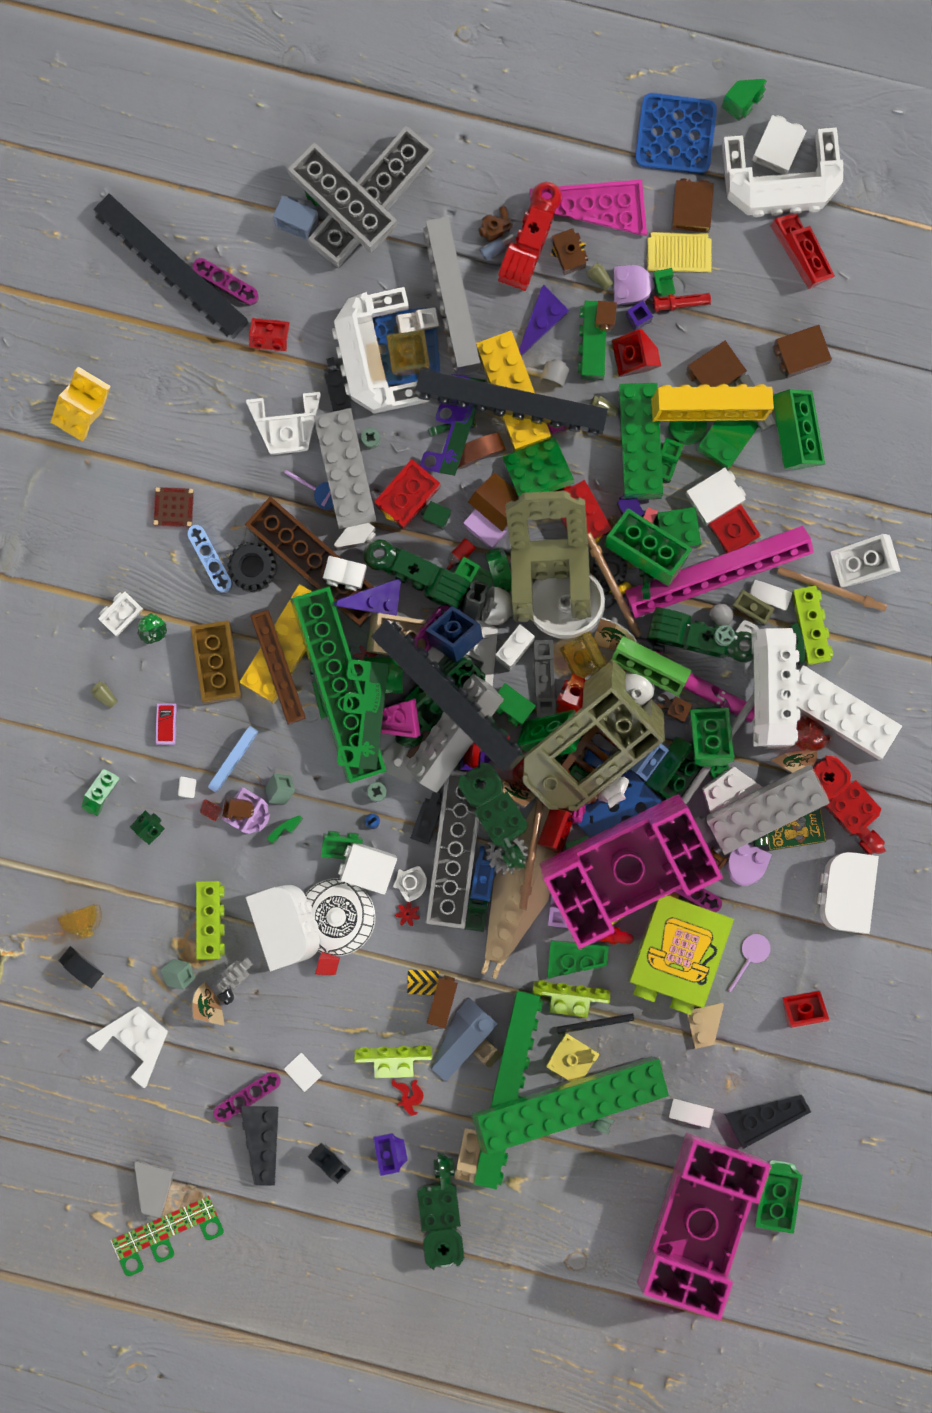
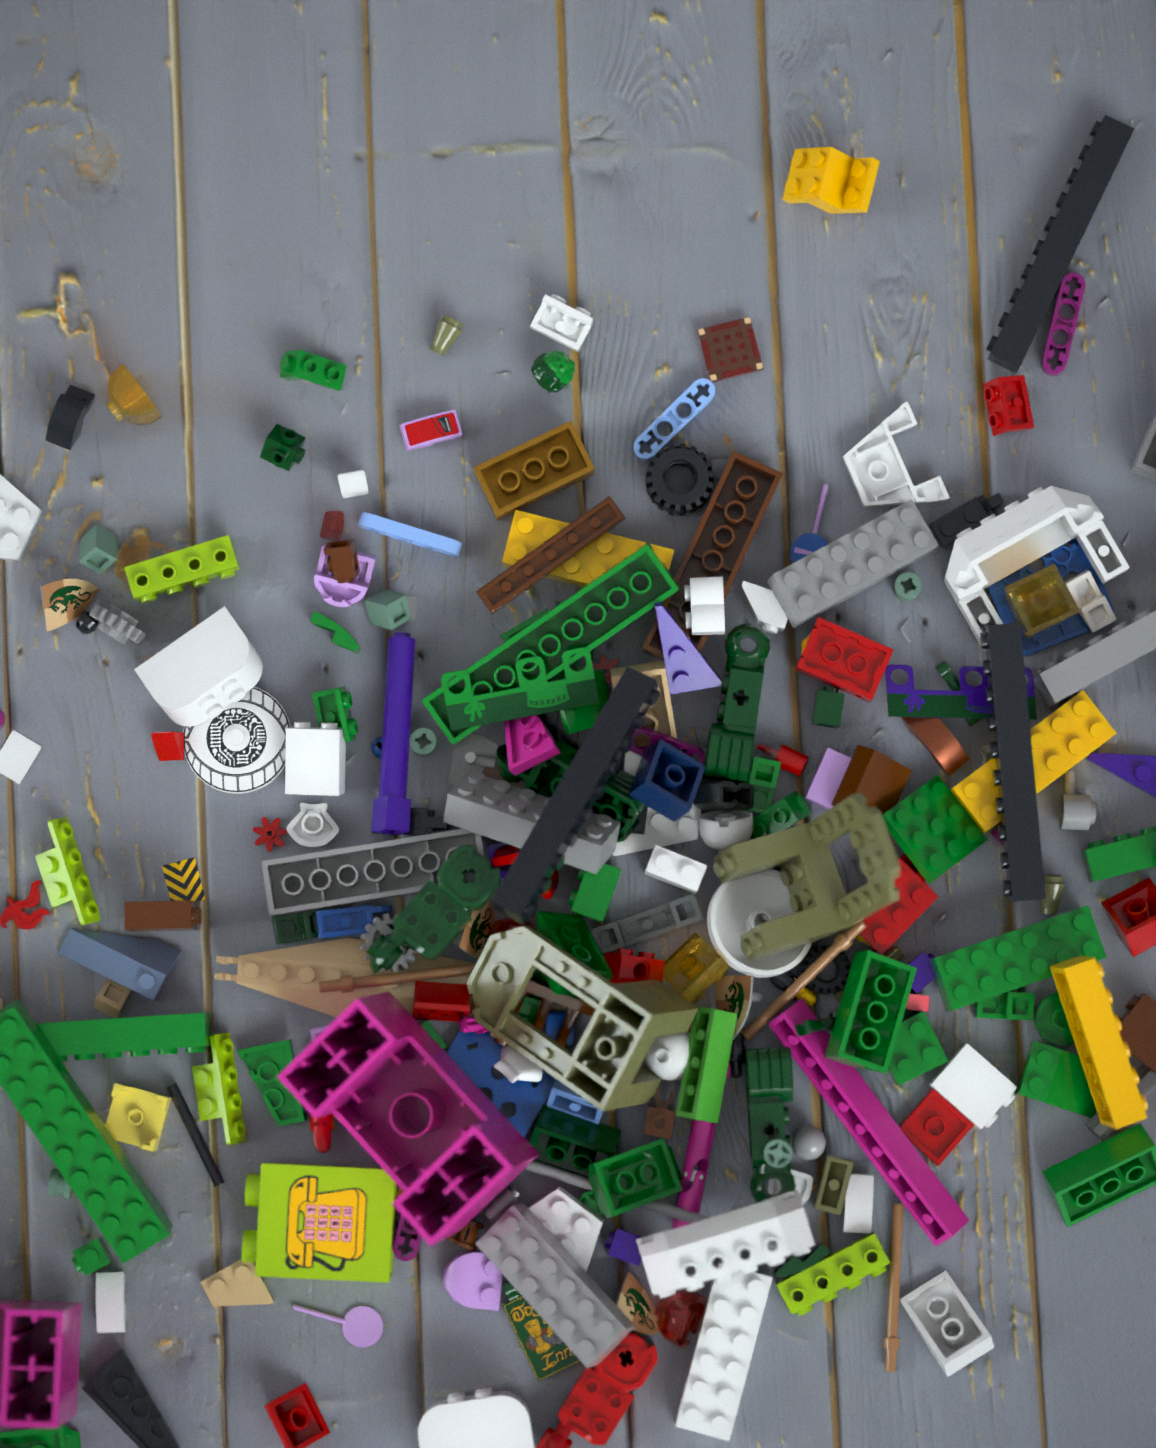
camera: 75 degrees right, 0 degrees up
none -> green brick [72,1237,114,1276]
none -> dark purple brick [372,632,416,836]
none -> dark purple brick [604,1227,643,1266]

